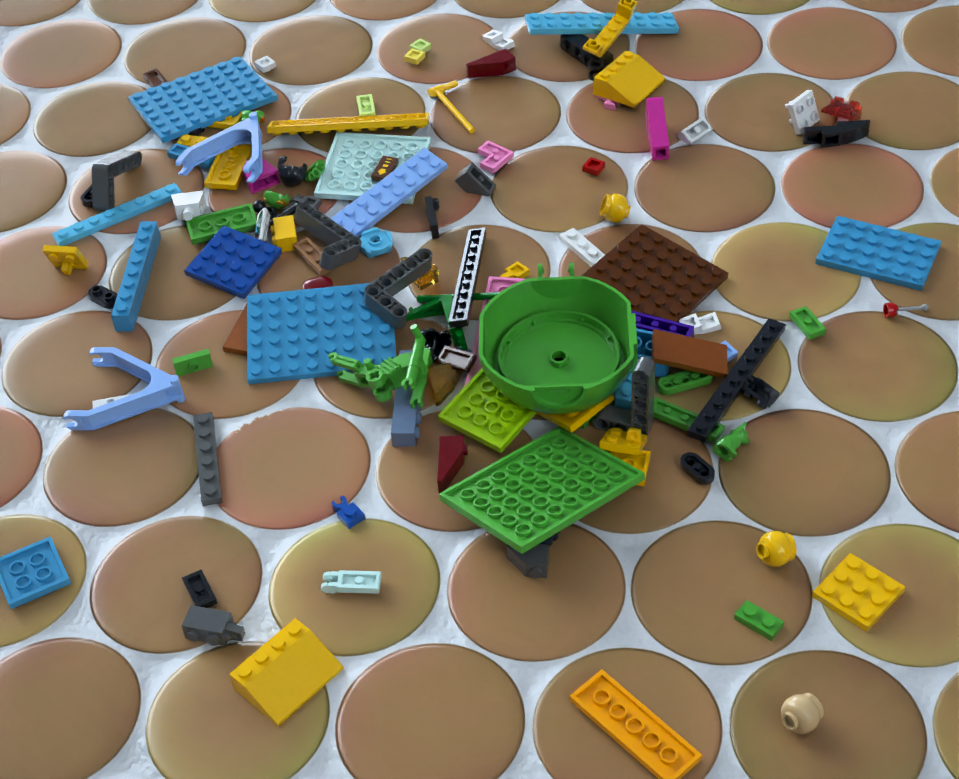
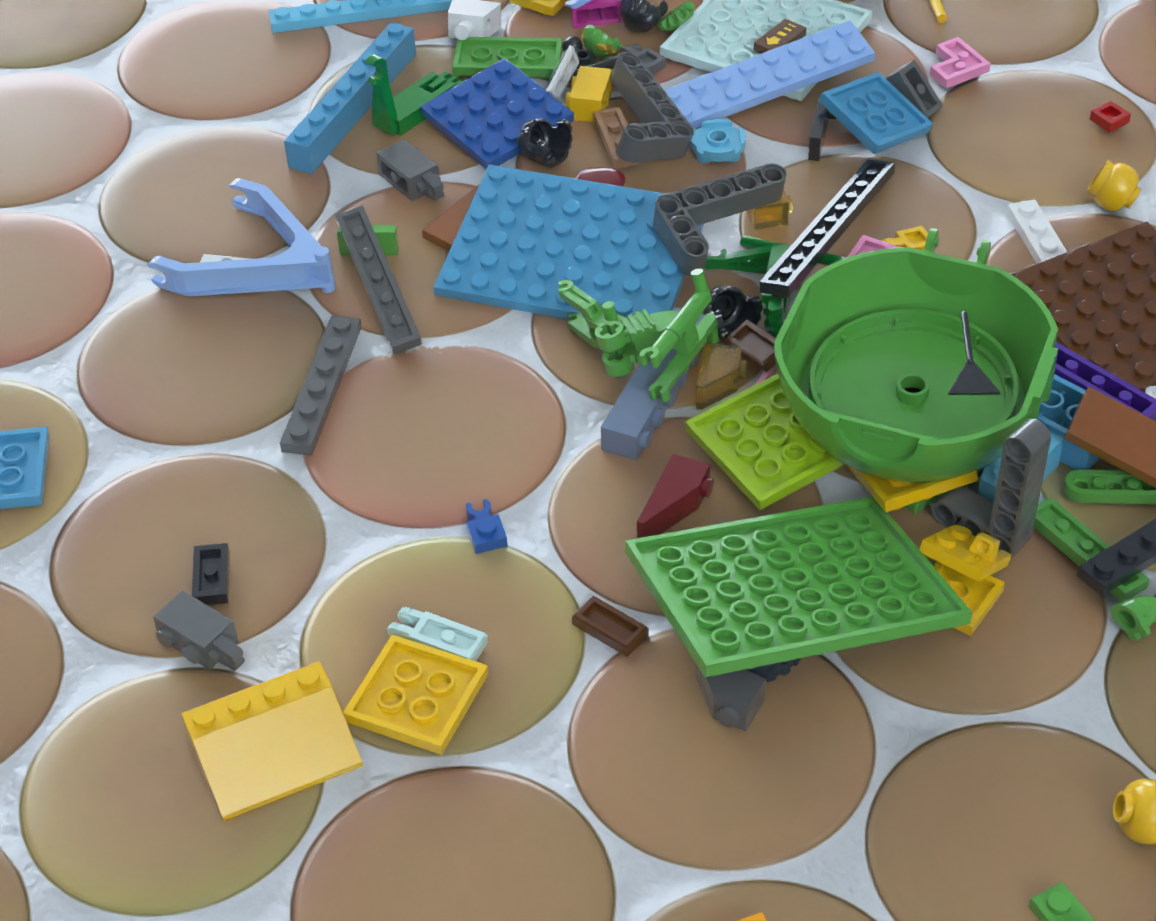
camera: 20 degrees right, 0 degrees up
yellow hinge [42,245,89,275] -> none
black plate [88,285,118,309] -> none
black plate [680,452,715,485] -> none
none -> dark grey plate [335,205,422,354]
none -> yellow plate [343,634,489,755]
none -> green hinge [365,54,464,136]
none -> dark grey hinge [377,139,444,201]
none -> black hair [517,118,573,168]
none -> reddish brown tile [572,595,649,657]
none -> dark azure plate [819,72,933,154]
none -> black piece [948,311,1000,395]

